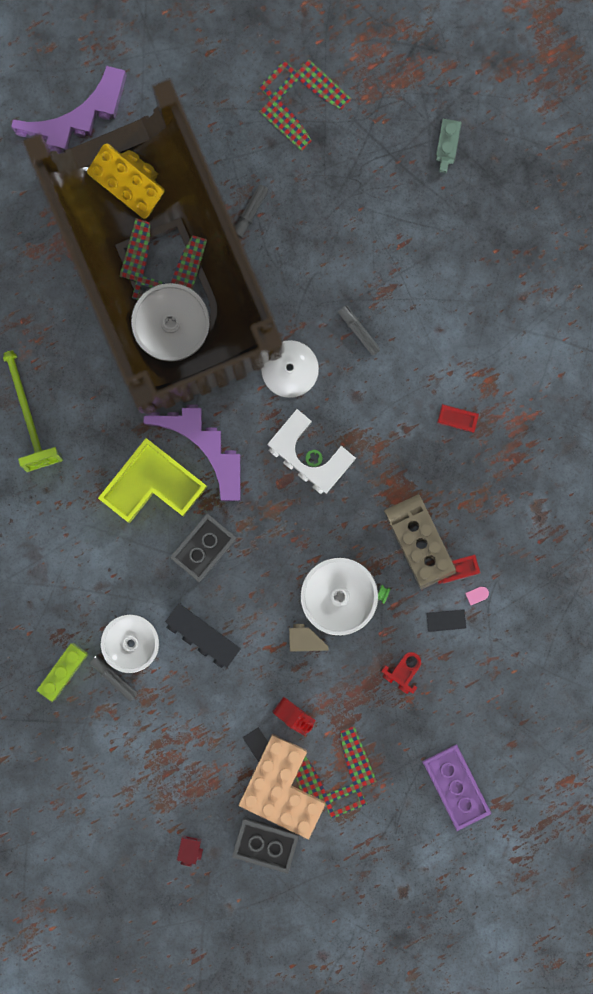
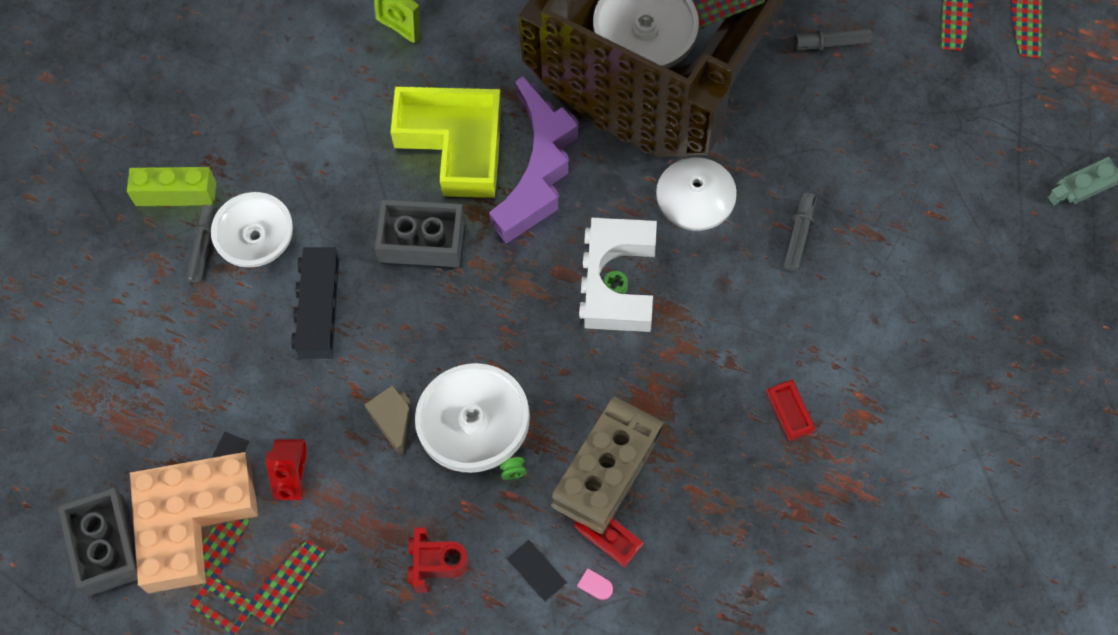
camera: 60 degrees right, 20 degrees down
dark red brick [177,835,203,867] -> none

